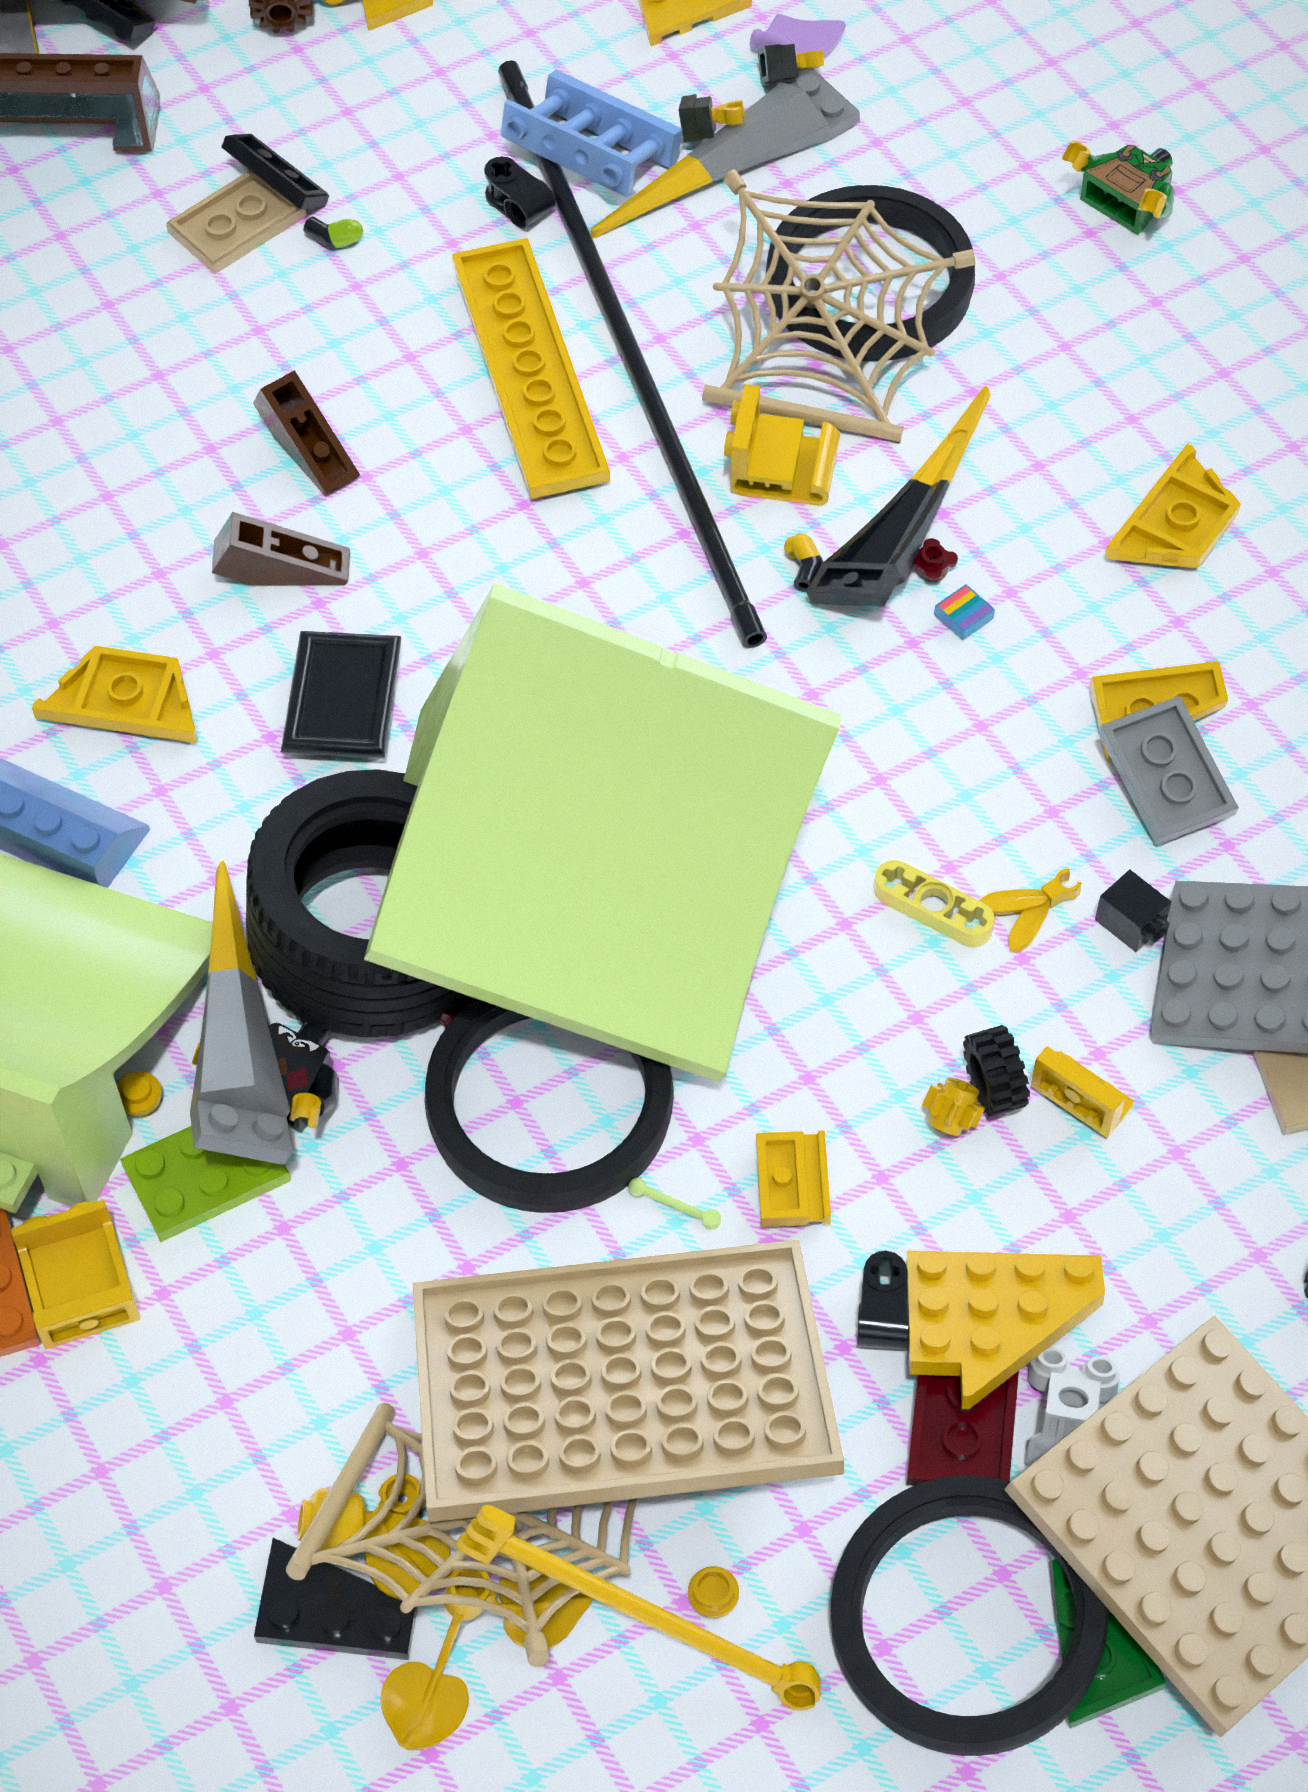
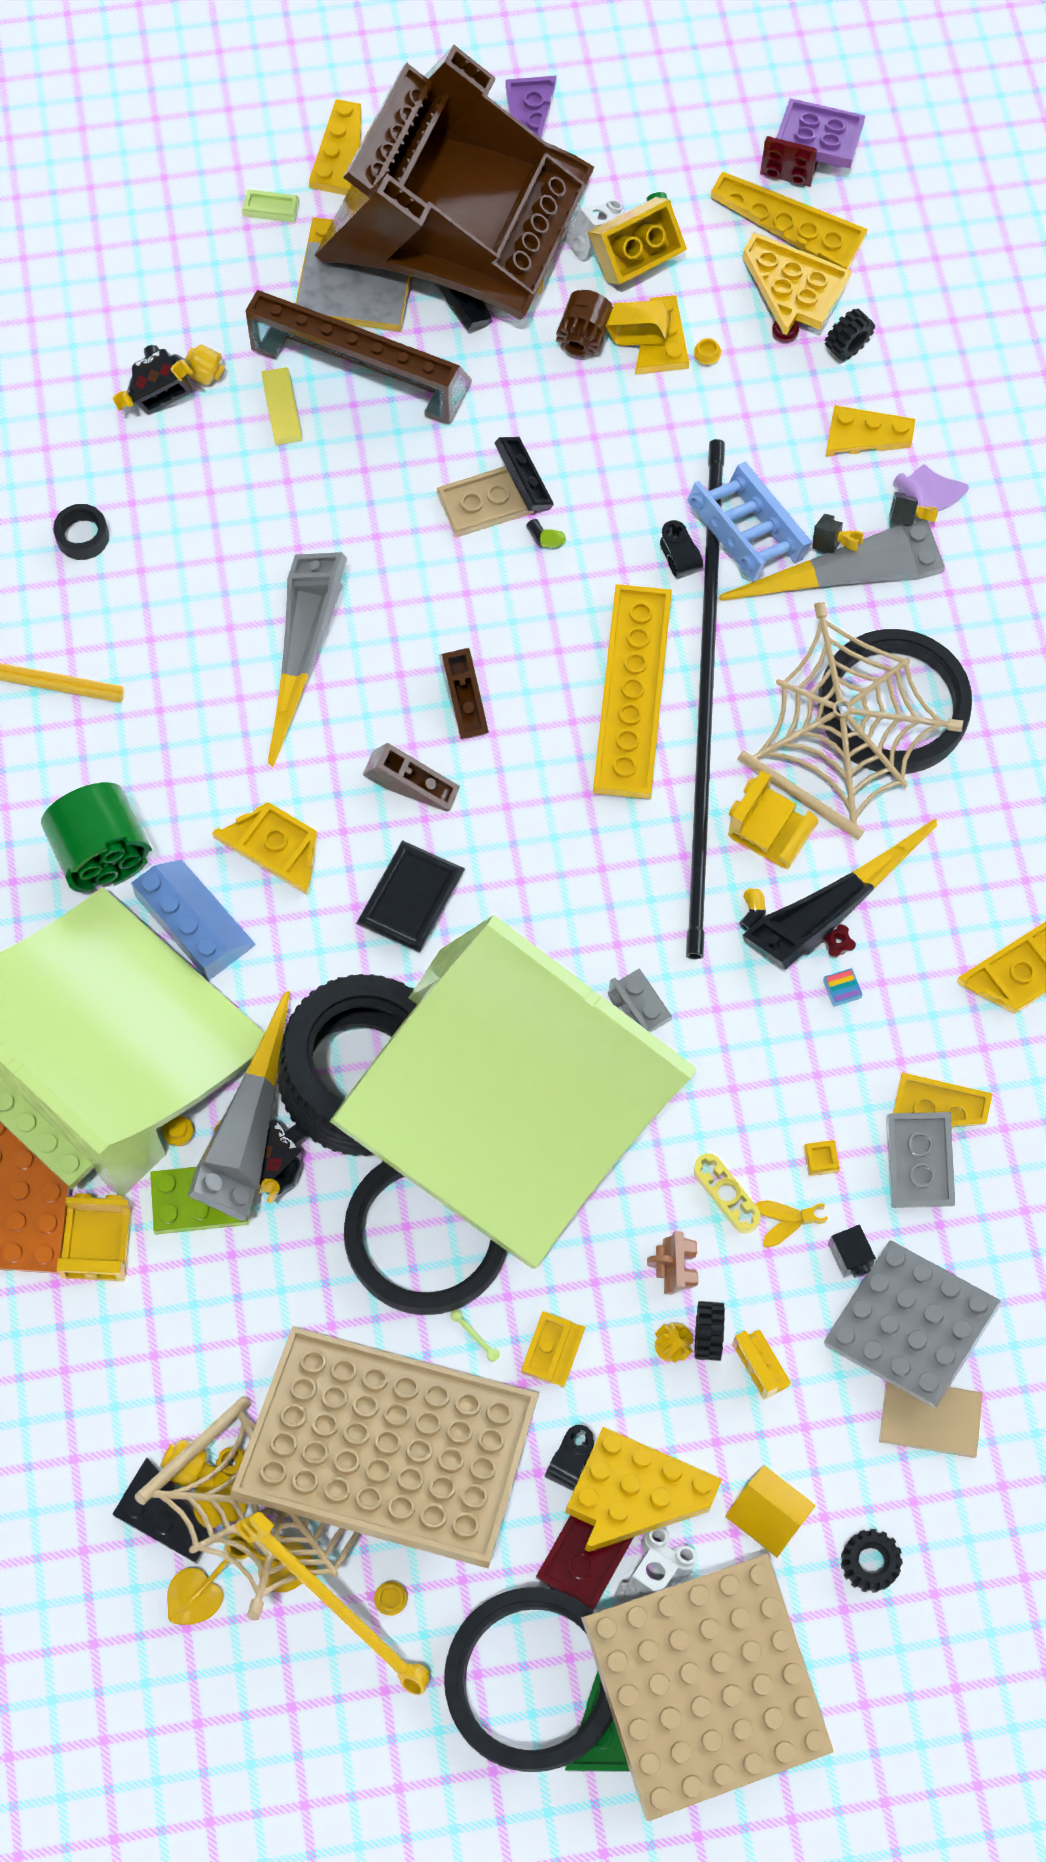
camera: 20 degrees right, 10 degrees up
none -> light grey plate [268,552,348,768]
none -> nougat hips [647,1231,699,1295]
none -> yellow slope [725,1465,816,1558]
none -> yellow tile [803,1140,840,1176]

